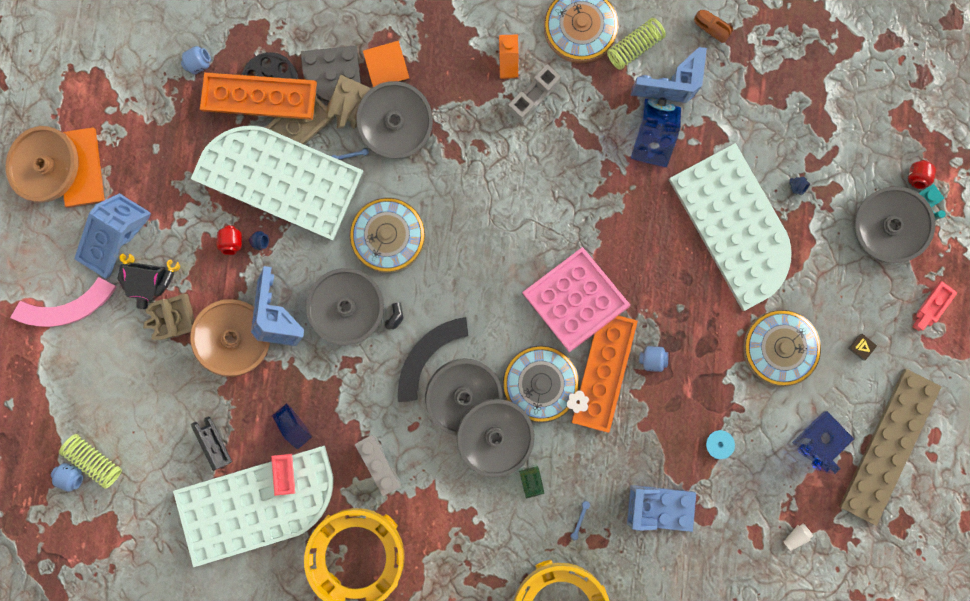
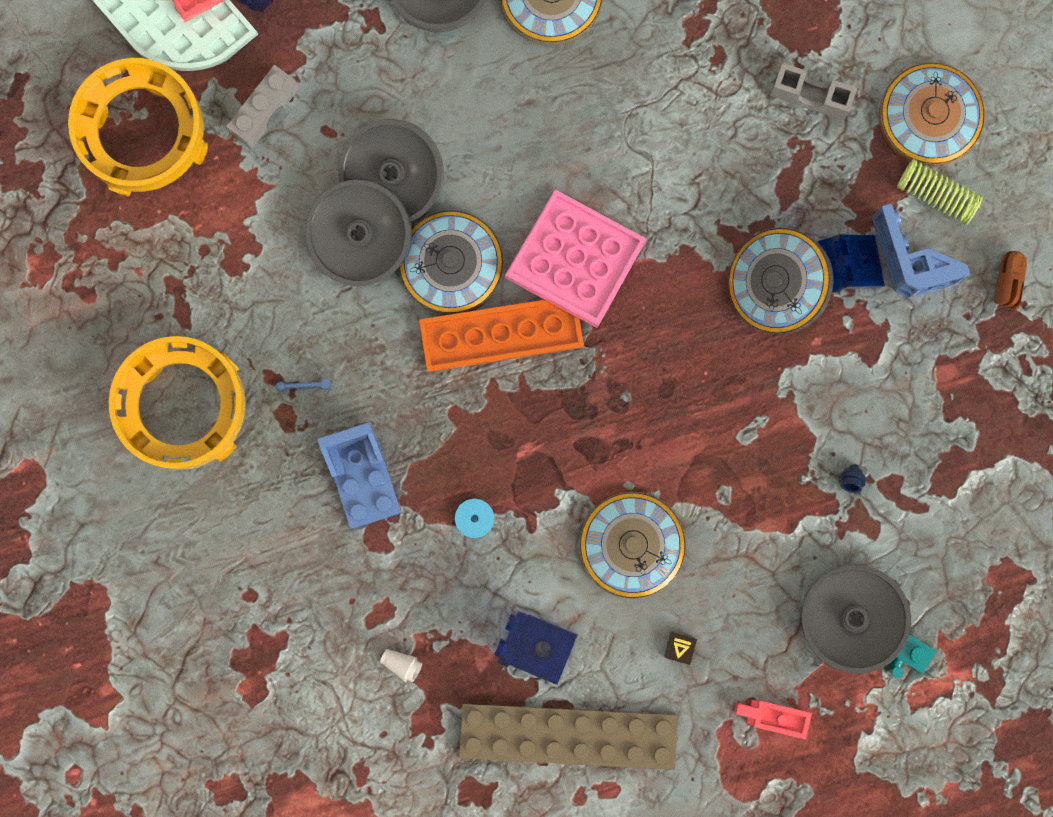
camera: 65 degrees right, 0 degrees up
black arm [385,302,404,330] -> none
black tile [398,317,468,402] -> none
orange slope [499,34,519,79] -> none
clear green slope [518,464,545,499] -> none
white plant [567,391,589,413] -> none
medium blue head [640,346,668,372] -> none
piece [648,97,675,111] -> none
light aqua plate [669,143,791,311] -> none
red head [908,160,936,189] -> none
none -> dish [728,228,833,335]

